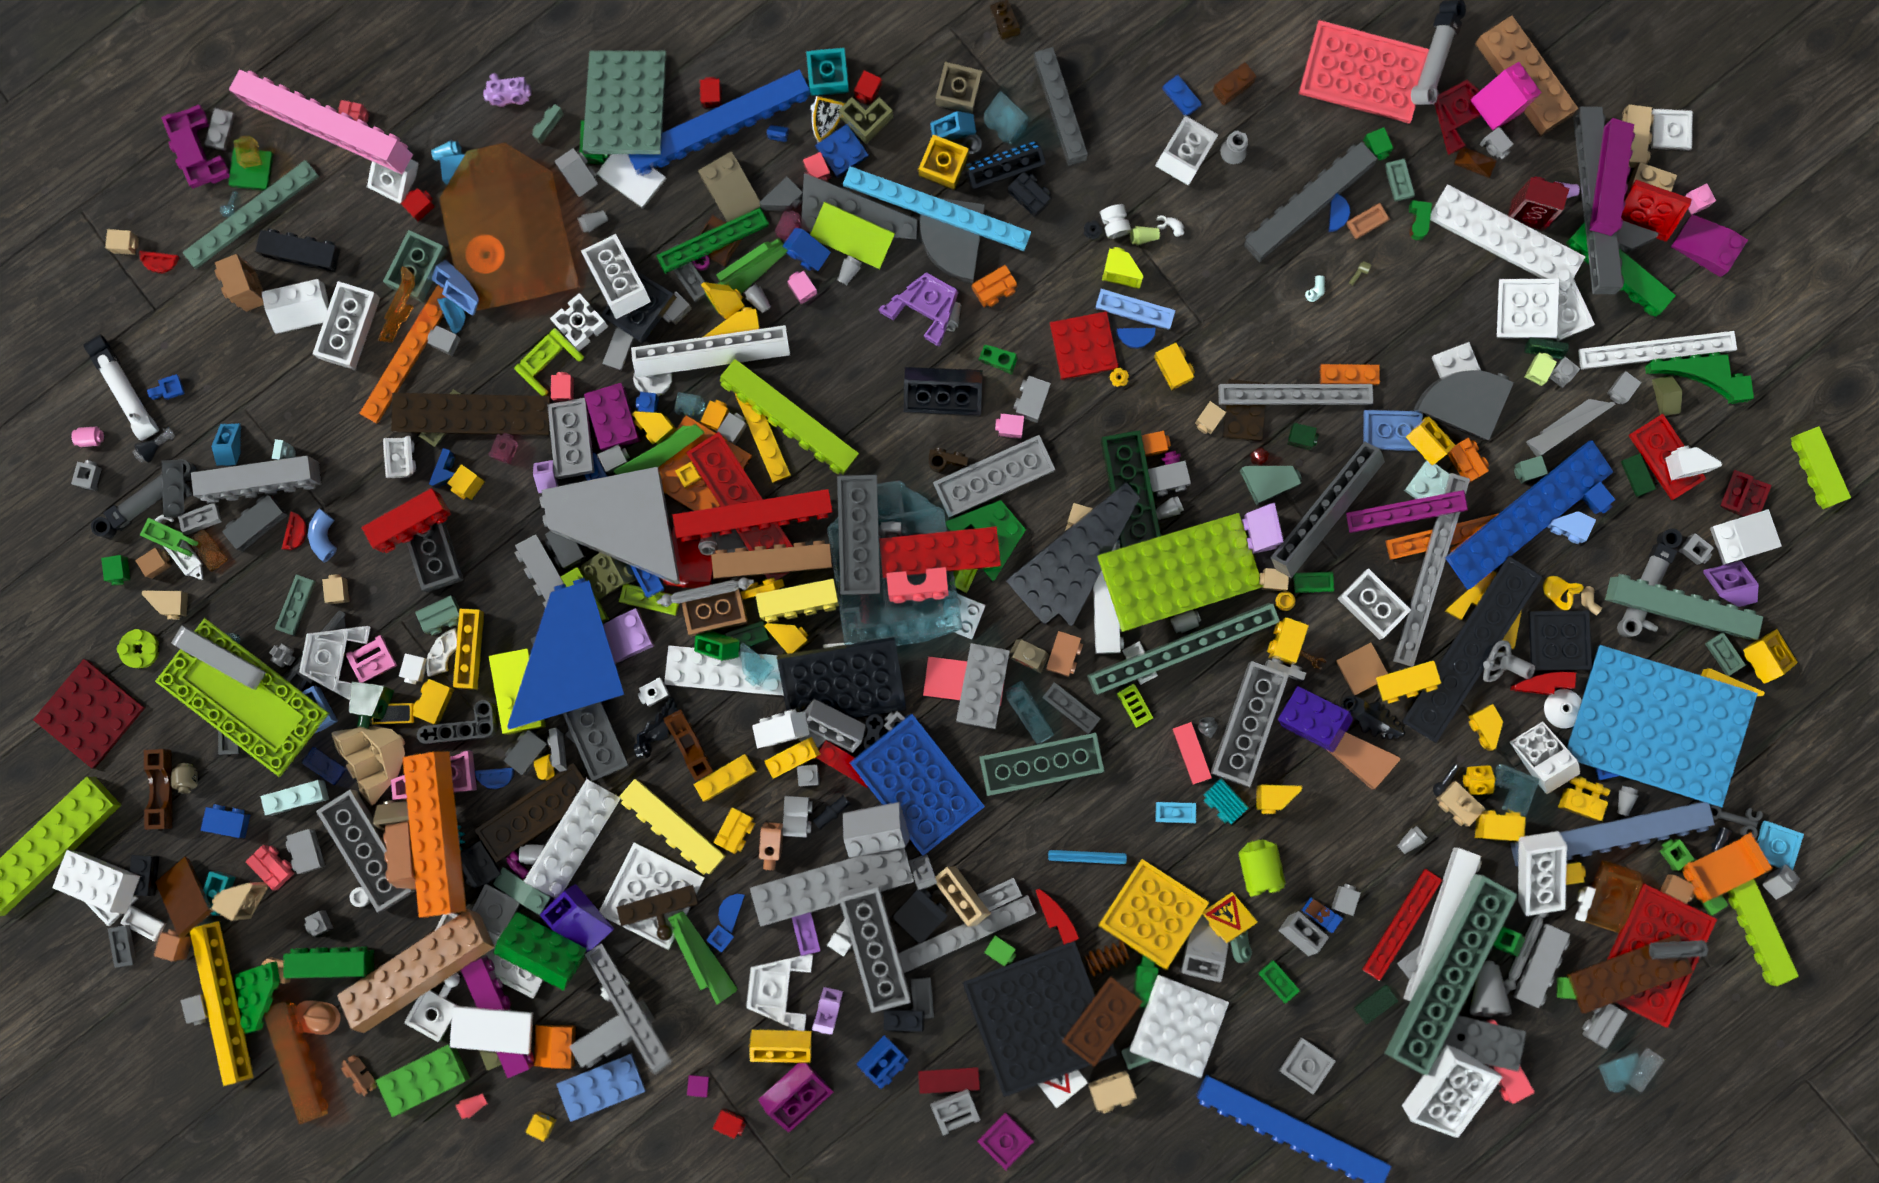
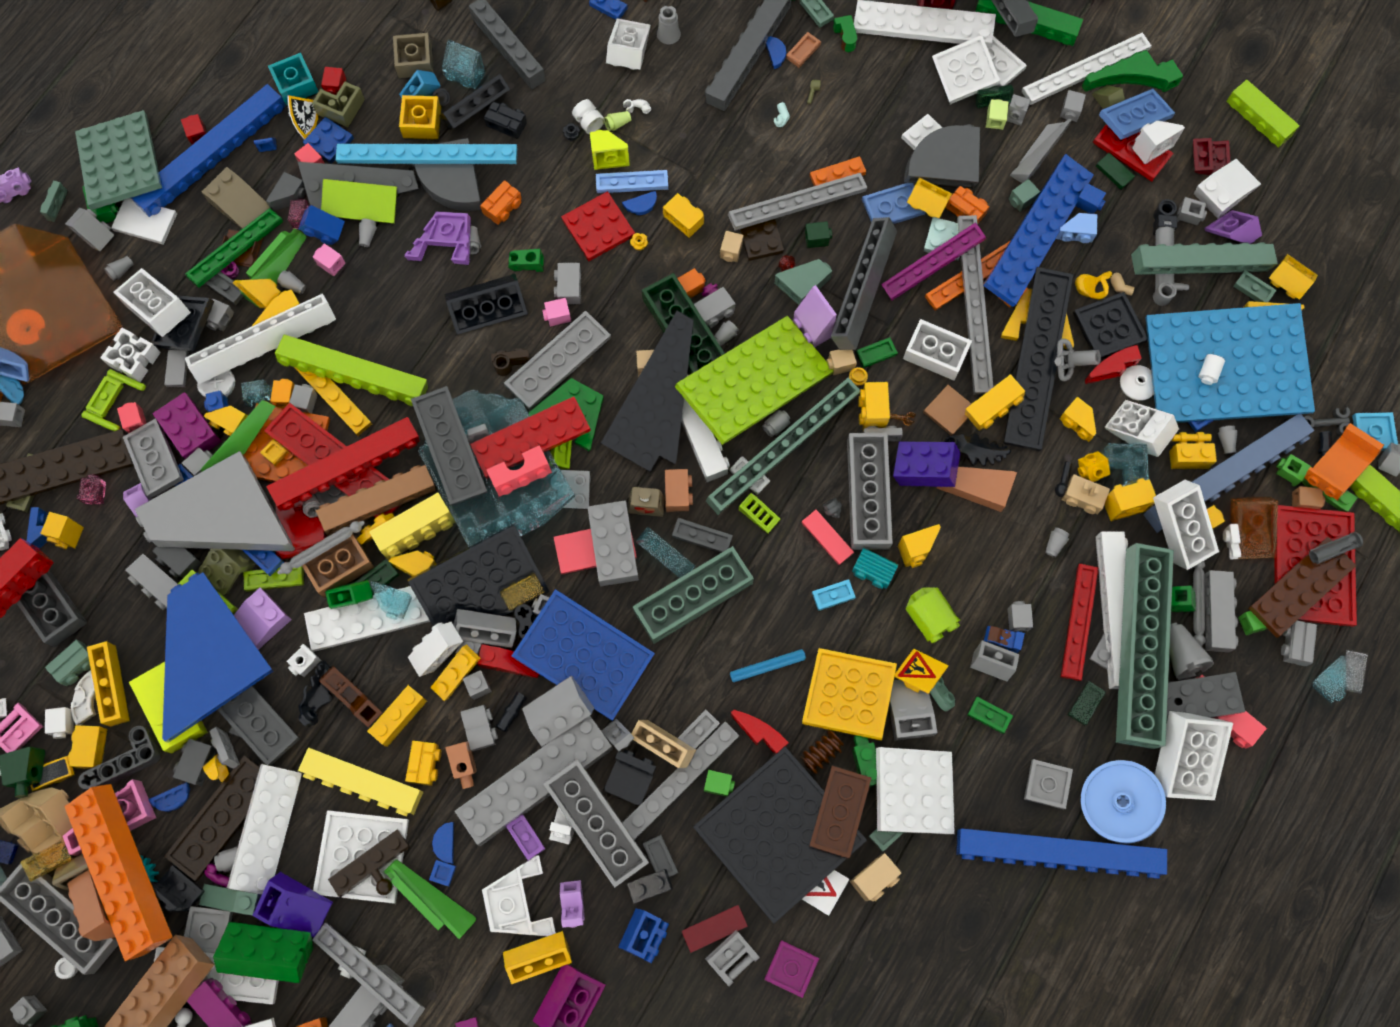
camera: 25 degrees left, 10 degrees down
none -> clear yellow plate [20,840,72,882]
none -> clear yellow plate [500,574,544,610]
none -> light blue dish [1081,760,1166,844]
none -> medium blue plate [1099,89,1175,140]
none -> white brick [1199,354,1225,385]

